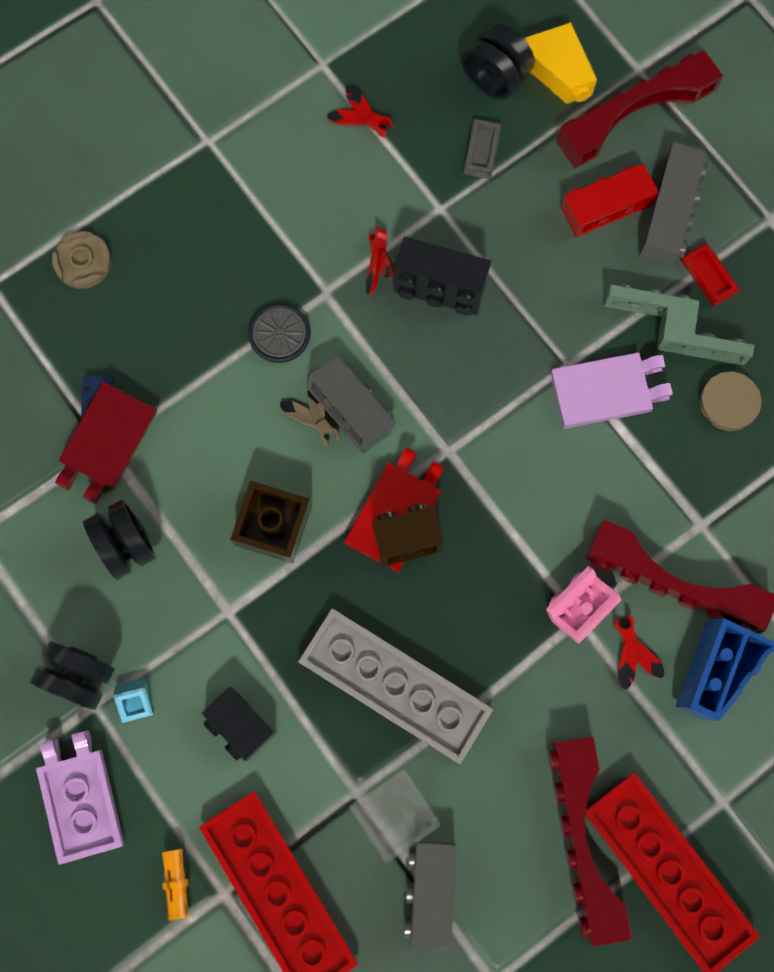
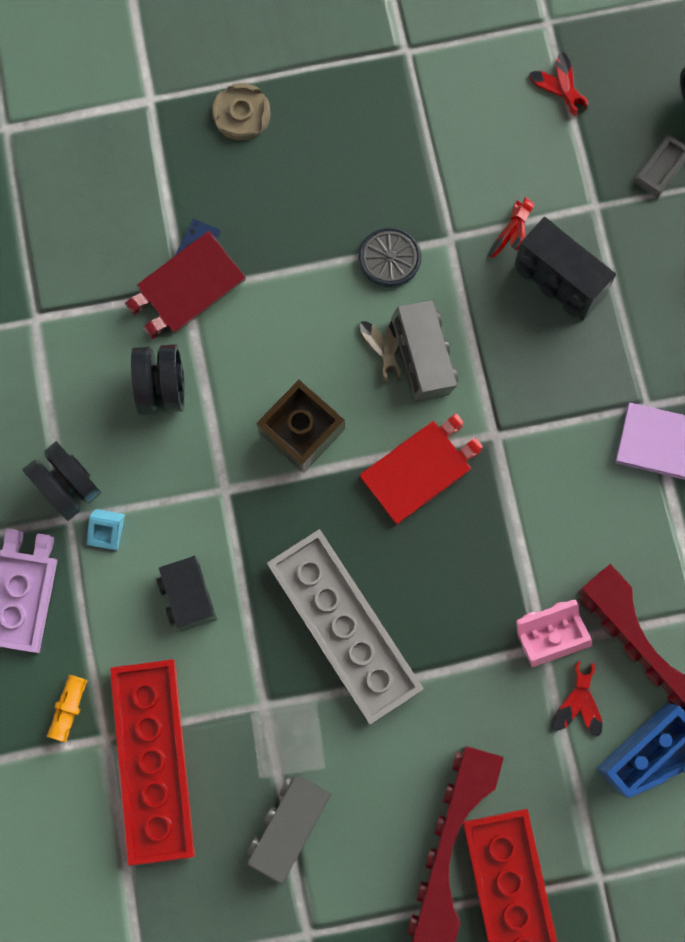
camera: 30 degrees right, 0 degrees up
dark brown brick [372,503,444,568] -> none

